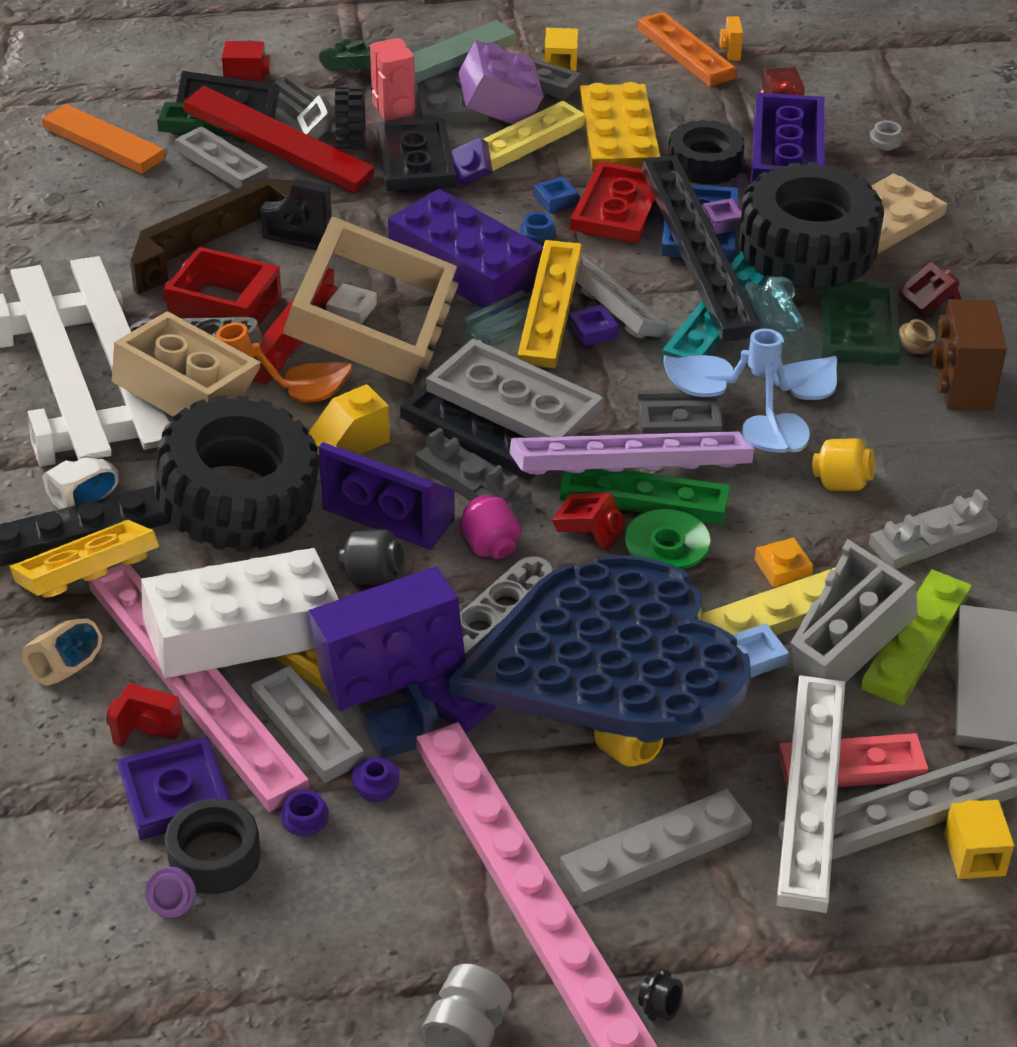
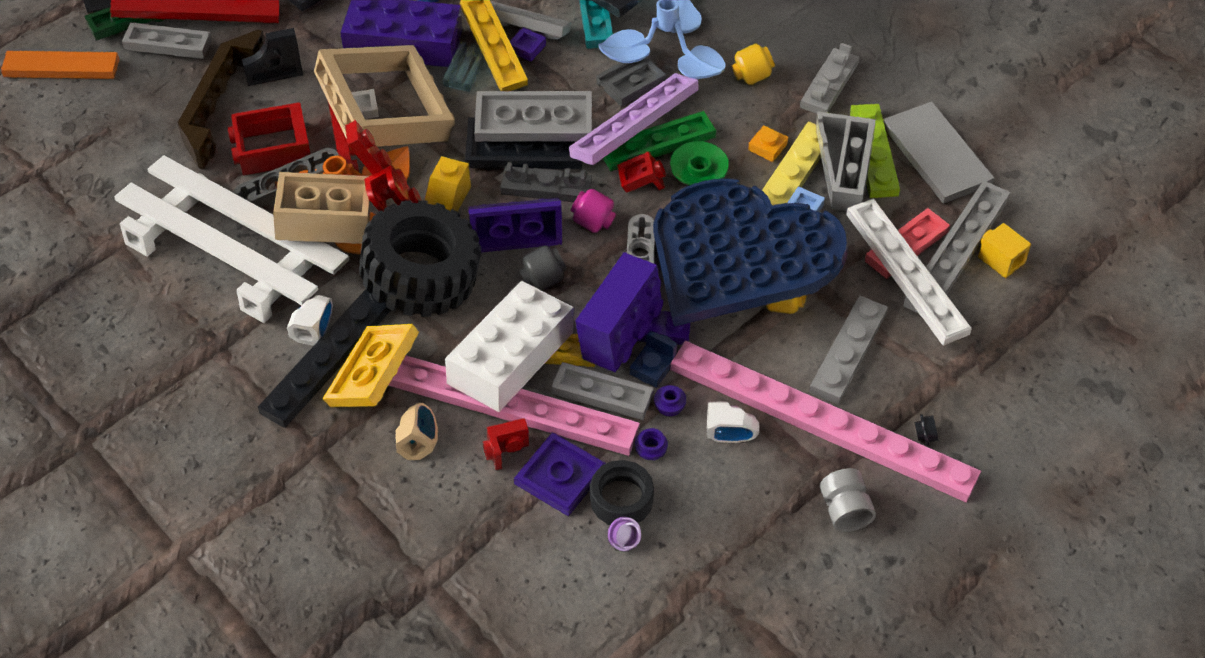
camera: 35 degrees left, 10 degrees up
none -> red plate [345,120,422,212]
none -> white rock [707,402,759,443]

